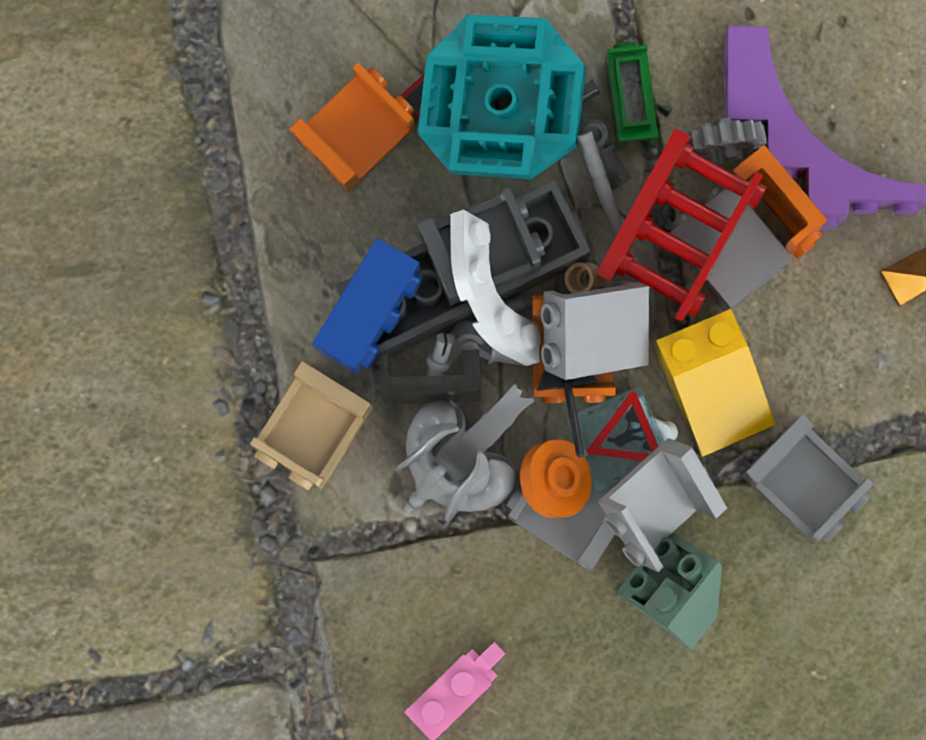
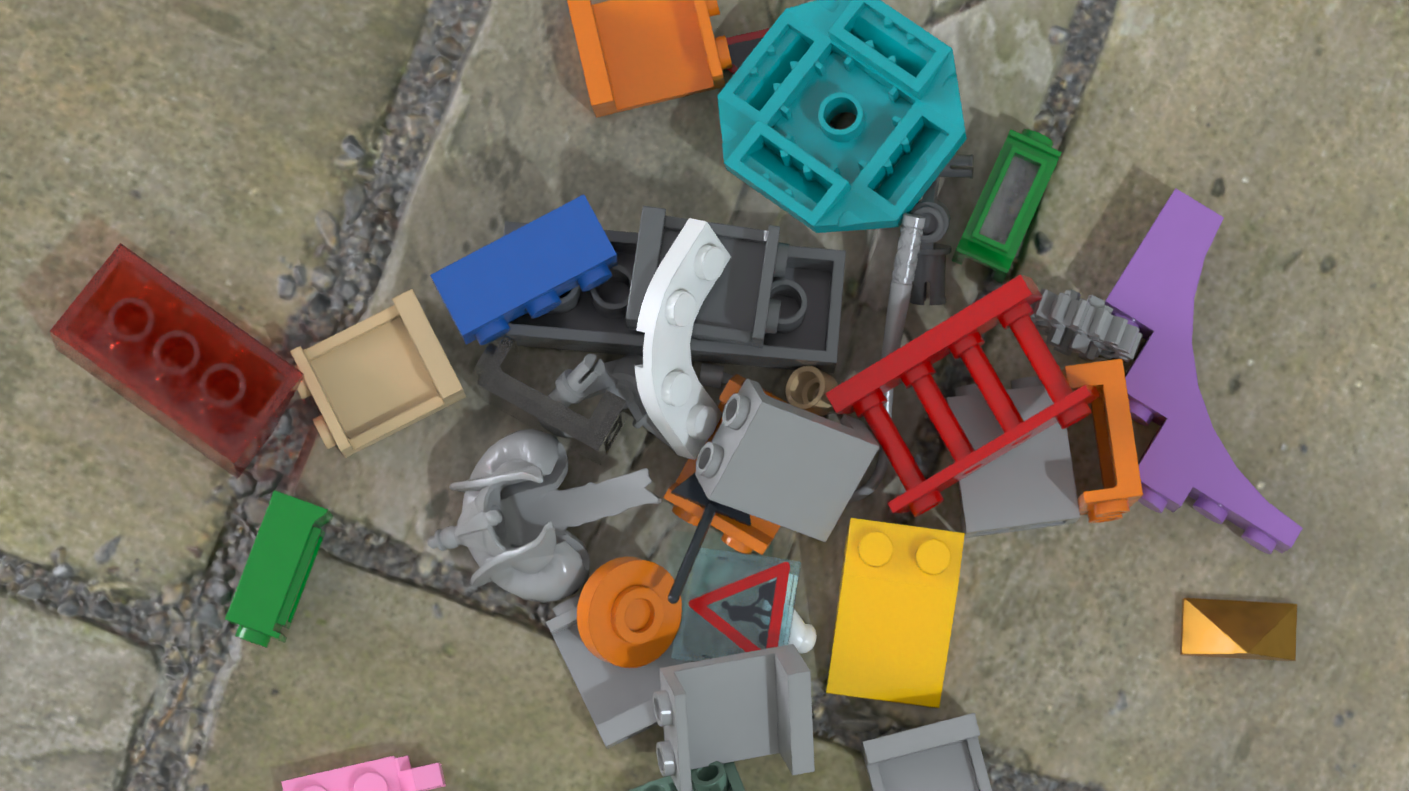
camera: 25 degrees right, 0 degrees up
none -> clear red slope [50,243,304,479]
none -> green window [225,490,333,648]

